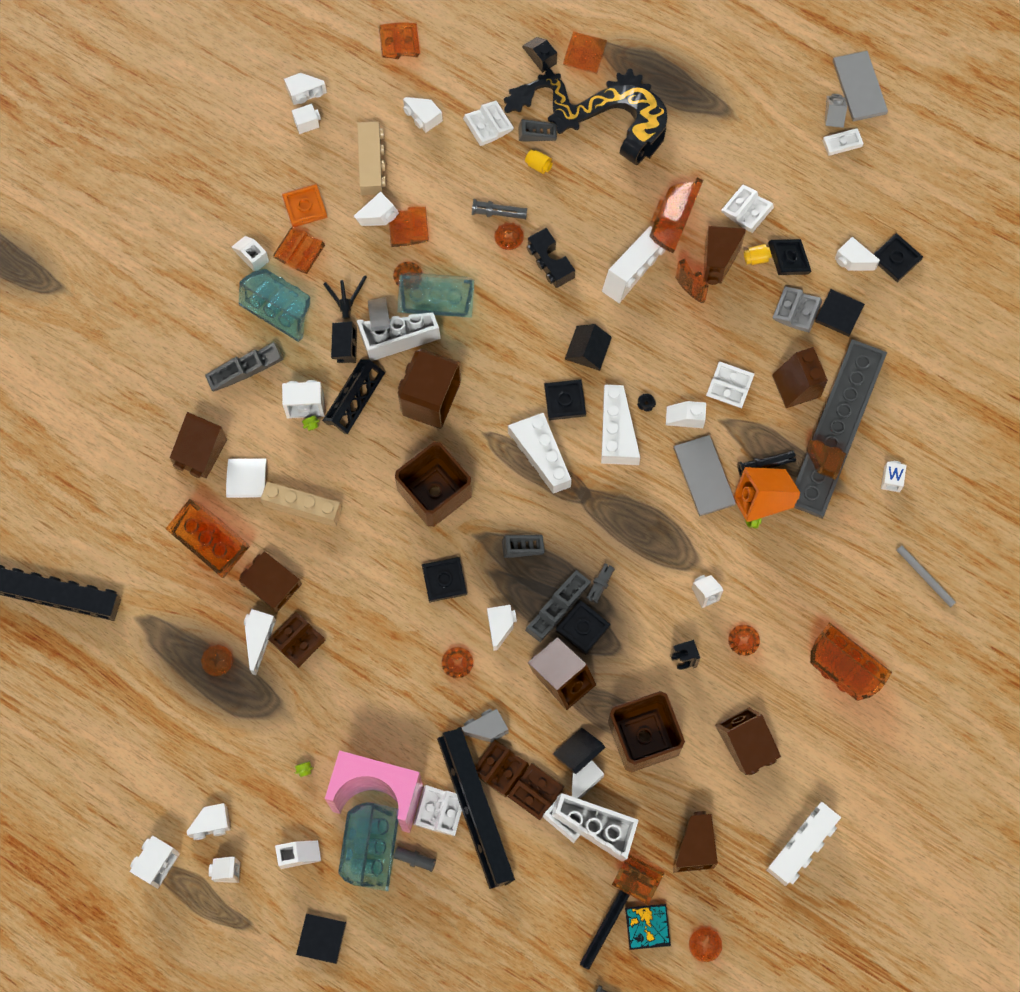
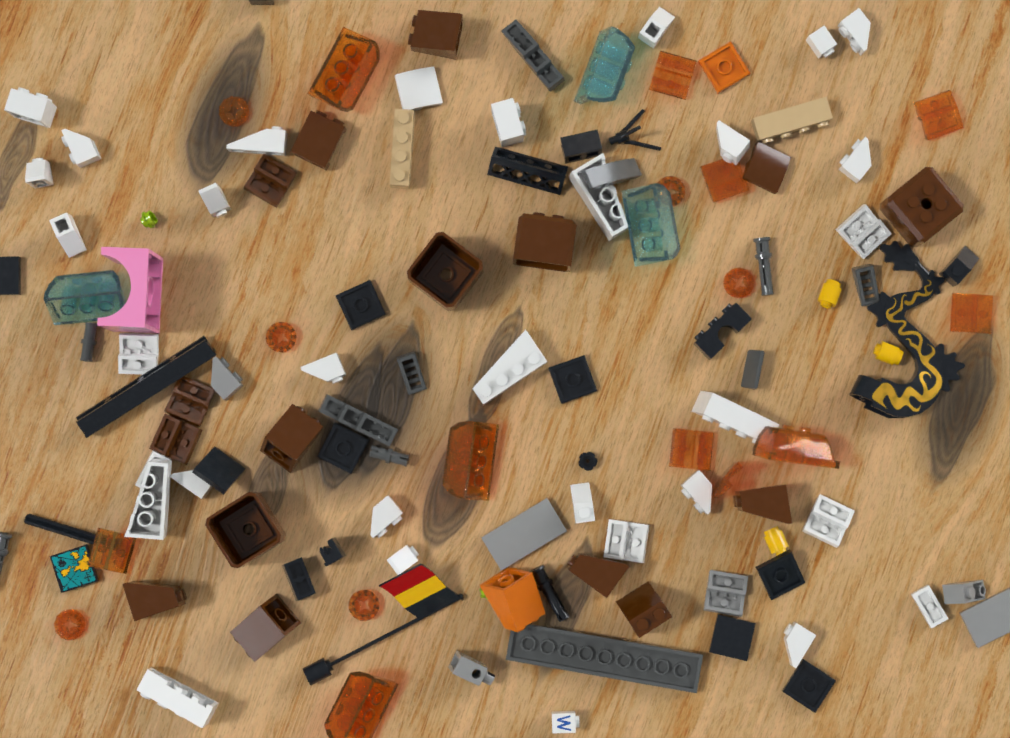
camera: 80 degrees right, 15 degrees up
lime plate [302,415,320,431] -> none
black slope [565,324,612,371] -> none
white wedge [601,385,640,465] -> none
clear orange slope [806,440,847,480] -> none
none -> white slope [198,183,231,218]
none -> black hinge [282,557,316,601]
none -> flag [303,564,464,686]
none -> white slope [370,495,403,538]
none -> clear orange windscreen [442,421,499,501]
none -> light grey torso [448,650,495,686]
none -> reddish brown slope [567,553,630,598]
none -> clear orange slope [669,428,714,471]
none -> white slope [681,470,712,515]
none -> dark grey slope [741,350,765,390]
none -> reddish brown slope [742,141,791,194]
none -> yellow brick [873,341,903,365]
none -> reddish brown plate [880,167,964,247]

